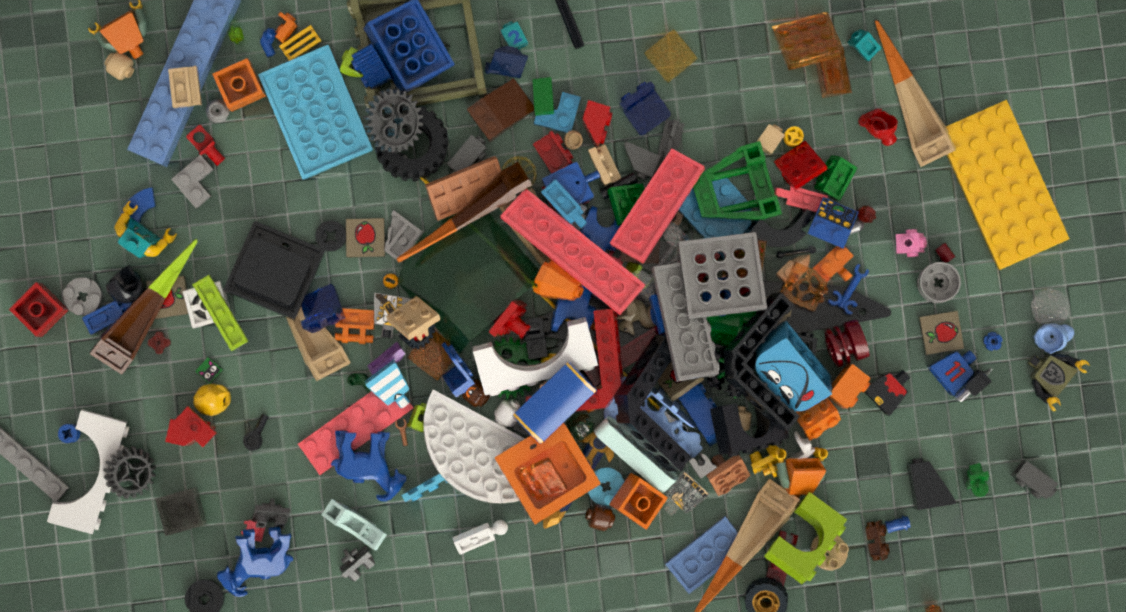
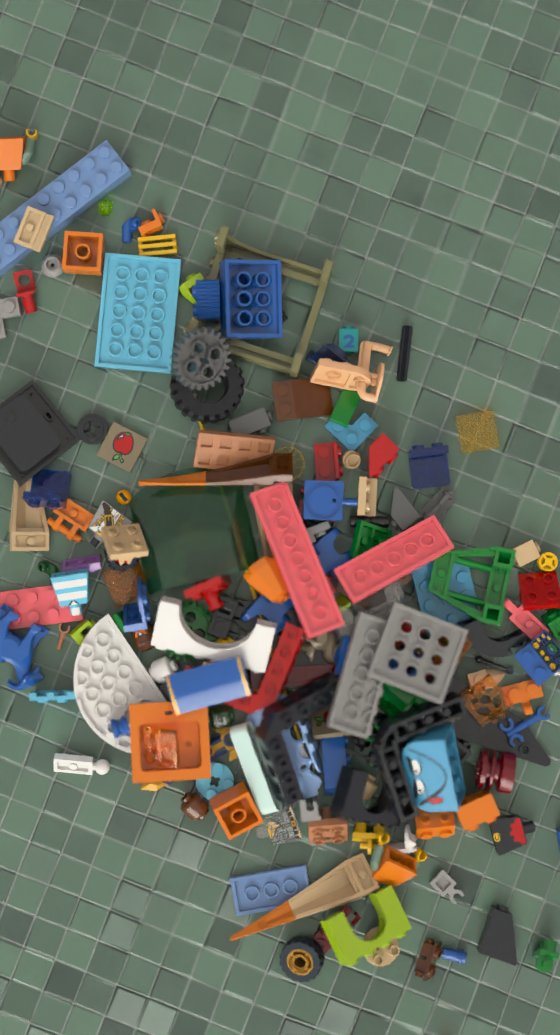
camera: 25 degrees right, 0 degrees up
light grey wing [384,210,423,263] -> none
dark azure hinge [541,179,587,229] -> none
none -> blue wheel [110,716,130,738]
none -> green tile [111,610,124,633]
none -> light nougat plate [310,341,393,403]
none -> light grey plate [429,869,464,904]

